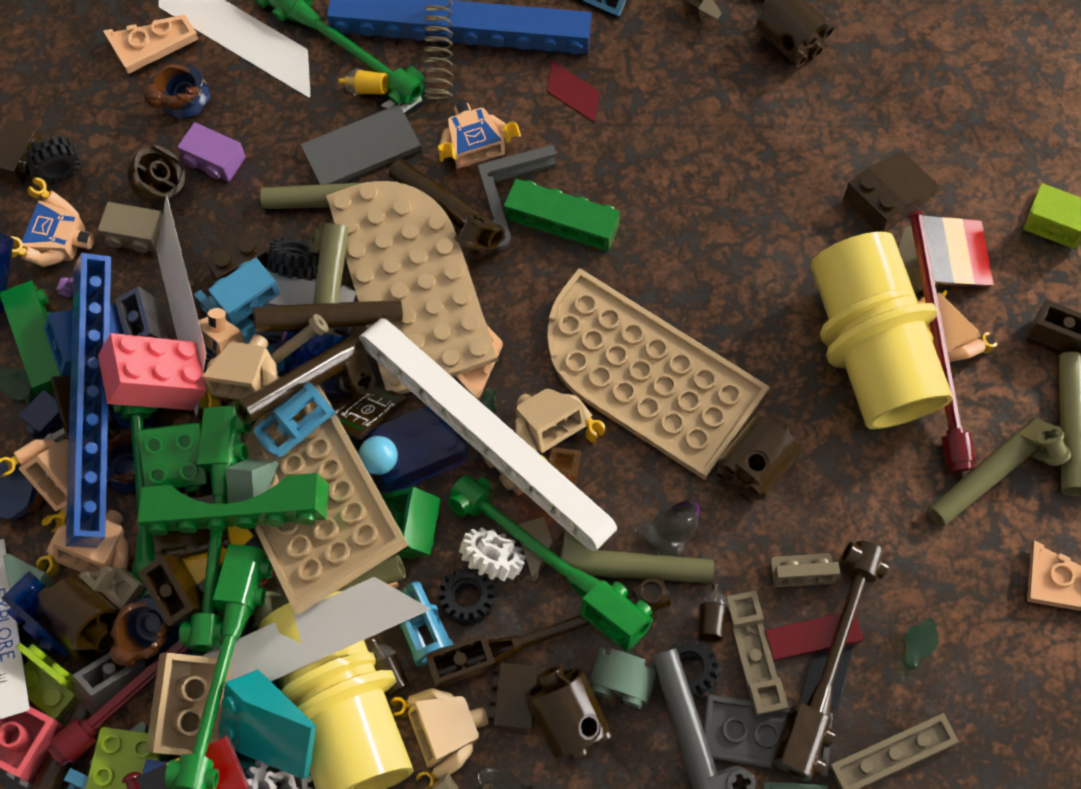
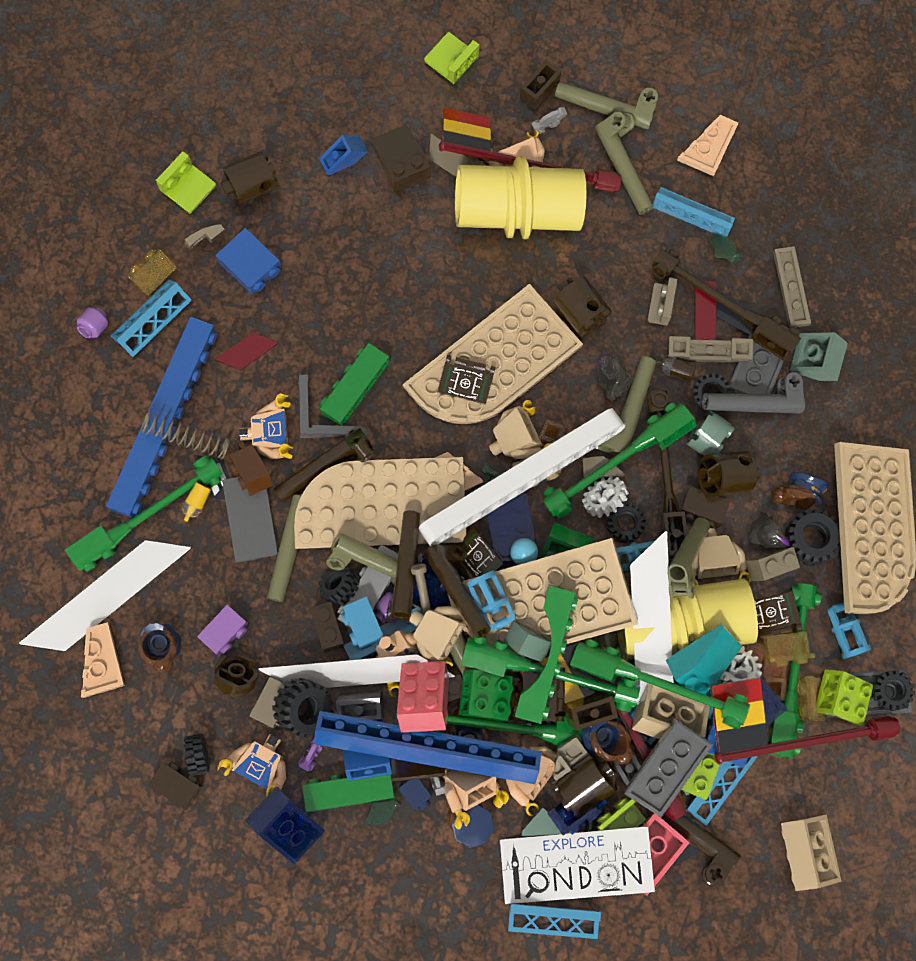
camera: 80 degrees left, 10 degrees up
none -> blue brick [216,228,282,295]
none -> reddish brown hinge [227,441,273,496]
none -> black tyre [272,678,334,738]
none -> blue slope [319,134,368,175]
none -> dark brown piece [437,355,496,405]
none -> light grey piece [531,107,567,134]
none -> dark grey tile [623,718,713,817]
none -> dark azure fence [653,187,735,238]
none -> olive axle [667,517,710,599]

